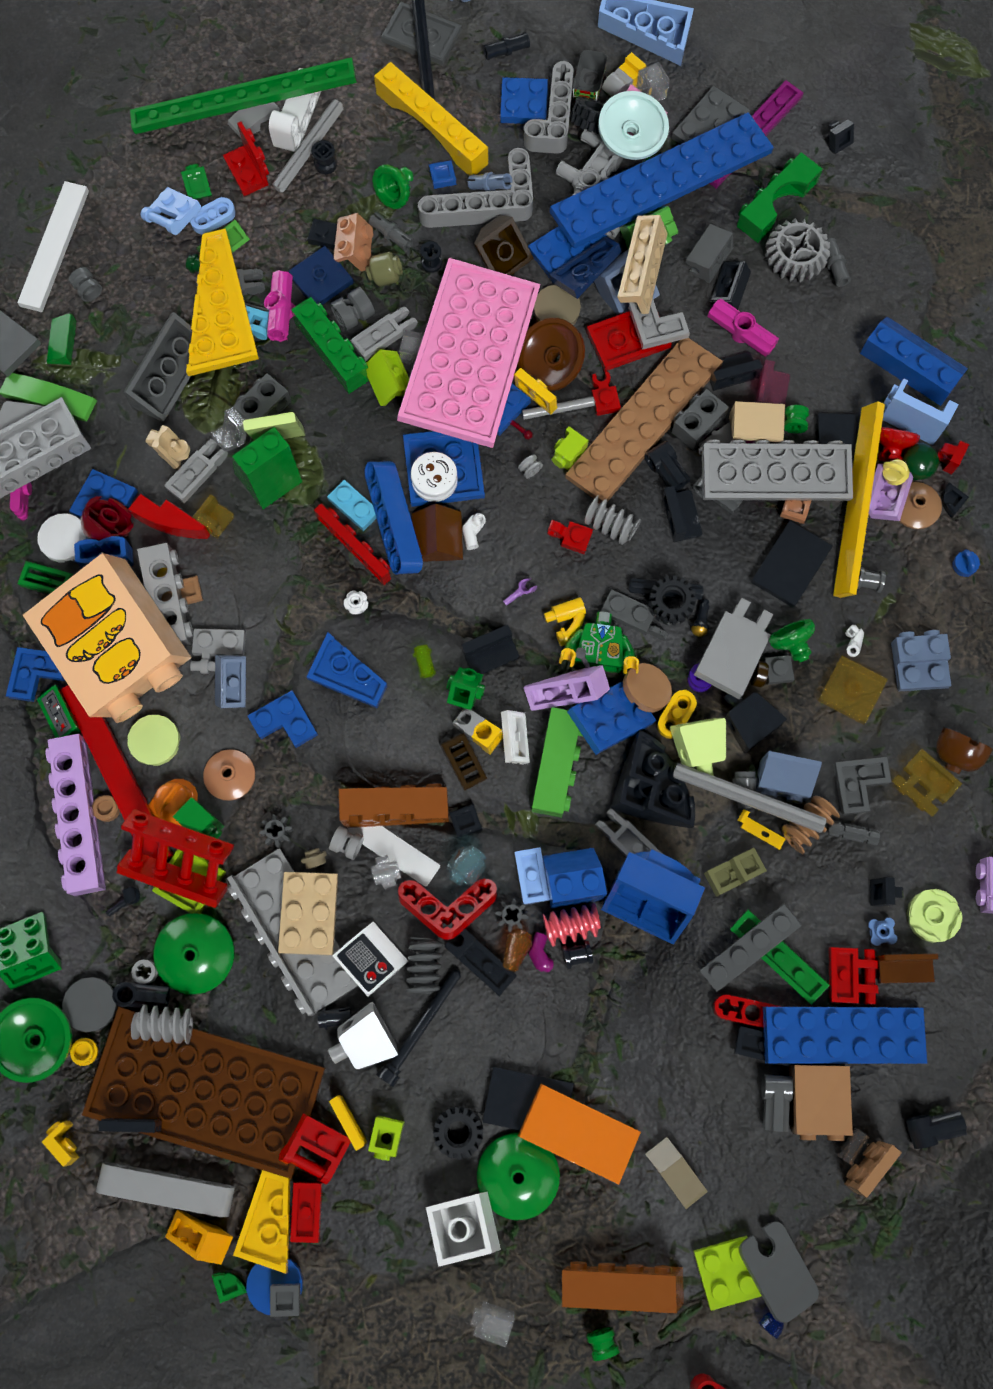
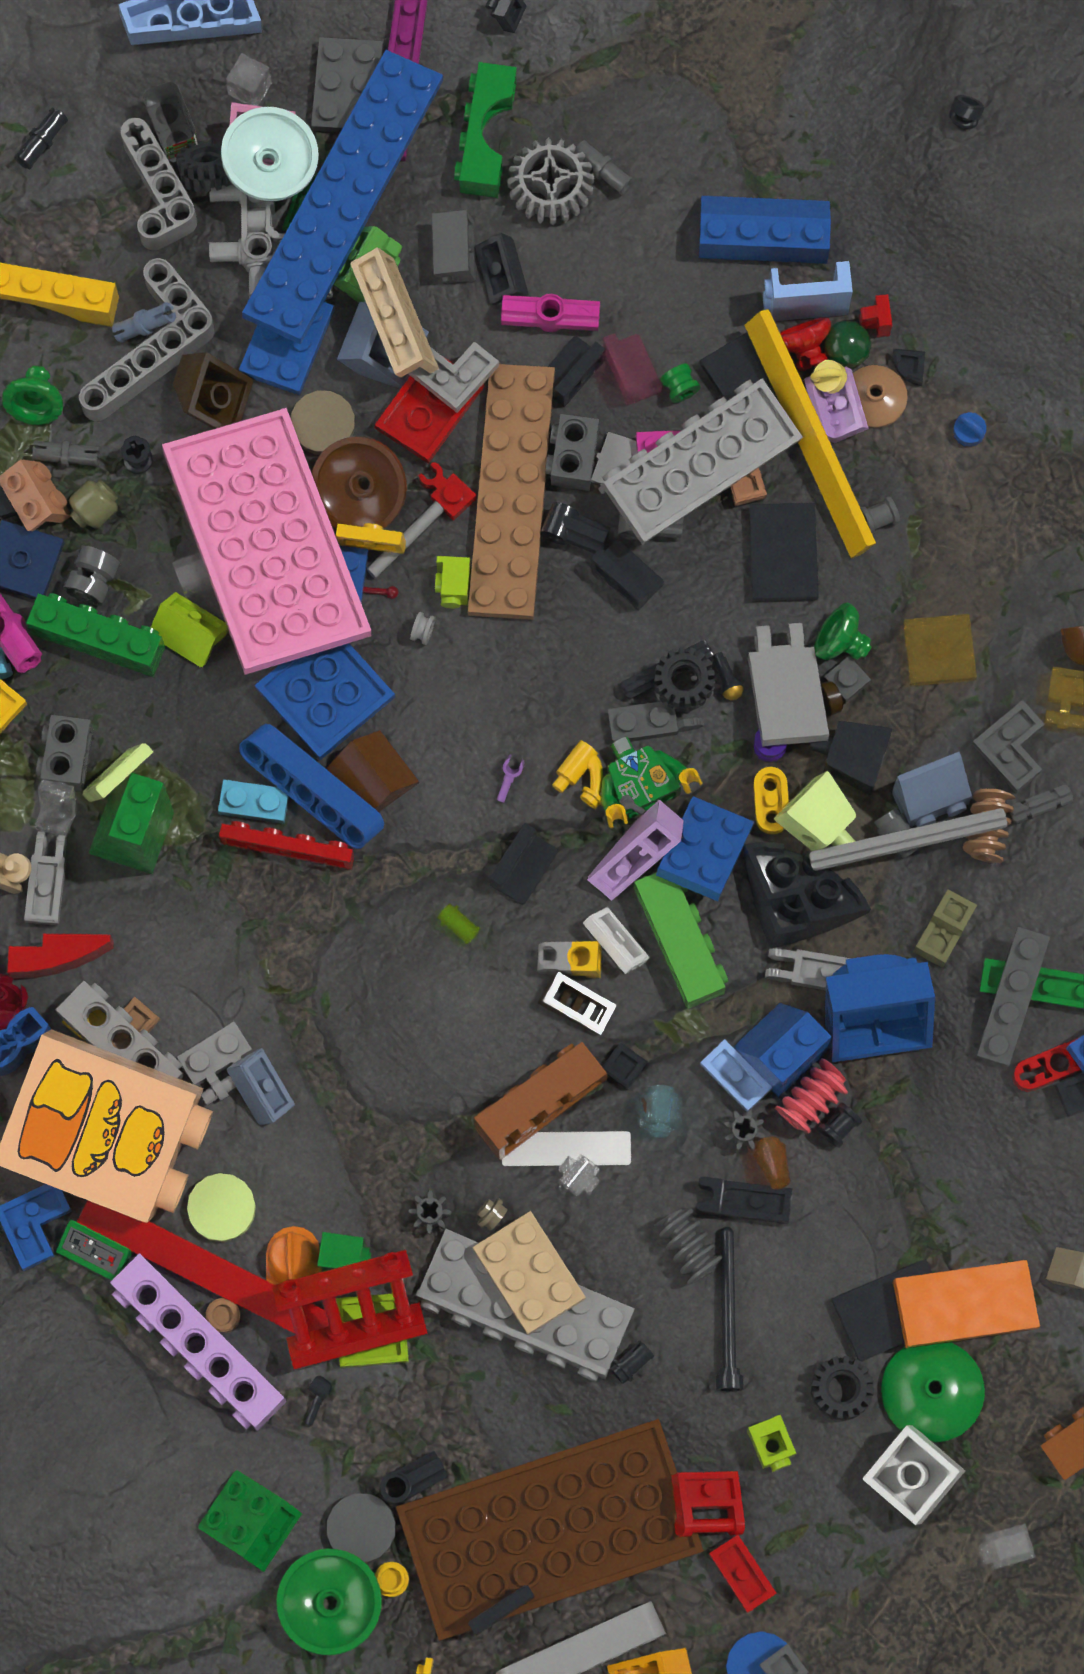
camera: 35 degrees left, 0 degrees up
light grey bush [131,959,158,984] -> none
light grey piece [131,1005,193,1044] -> none
green dish [154,913,235,994] -> none
clear yellow panel [193,495,234,539] -> none
nougat dish [203,750,255,801] -> none
yellow wing [233,1170,290,1274] -> none
blue plate [248,691,318,748] -> none
blue wing [307,632,387,708] -> none
torso [328,1002,398,1069] -> none
light grey wheel [329,826,364,860] -> none
yellow tile [329,1095,367,1151] -> none
slope [332,922,408,997] -> none
white plate [344,590,368,614] -> none
light grey hinge [350,307,418,362] -> none
red beam [398,879,497,940] -> none
white head [411,452,458,502] -> none
blue tile [429,160,457,189] -> none
green brick [446,667,485,710] -> none
white arm [462,513,486,550] -> none
blue plate [501,78,548,124] -> none
magenta arm [529,932,554,972] -> none
red plate [547,520,593,554] -> none
dark blue wing [549,236,622,299] -> none
light grey piece [585,495,641,545] -> none
leg [602,52,646,97] -> none
medium nougat tile [623,663,672,713] -> none
tan slope [729,401,785,442] -> none
yellow piece [737,809,785,850] -> none
white arm [846,625,864,657] -> none
sand blue plate [891,630,951,692] -> none

